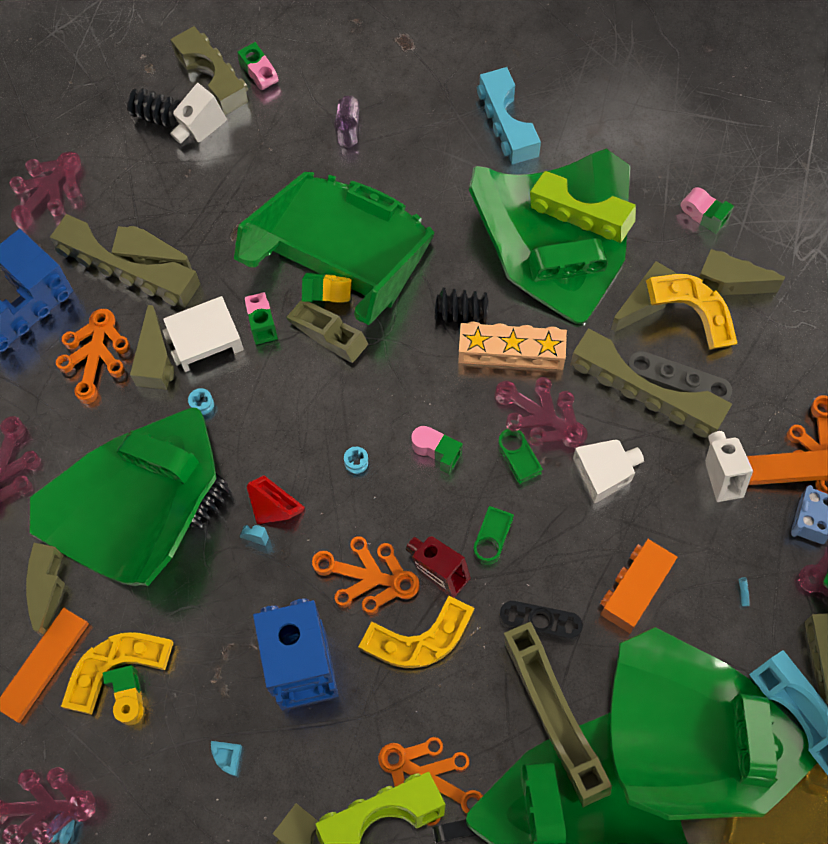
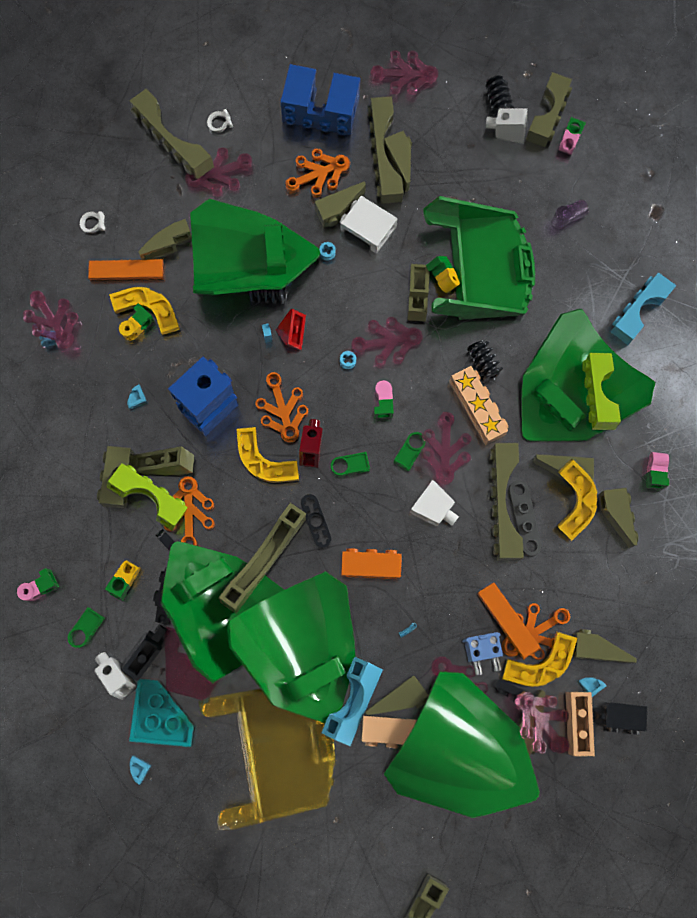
camera: 50 degrees right, 10 degrees up
green leg [245,292,278,345] -> none
white torso [705,431,753,502] -> none
none -> olive slope [132,446,194,475]
none -> clear pink plant [351,317,423,367]

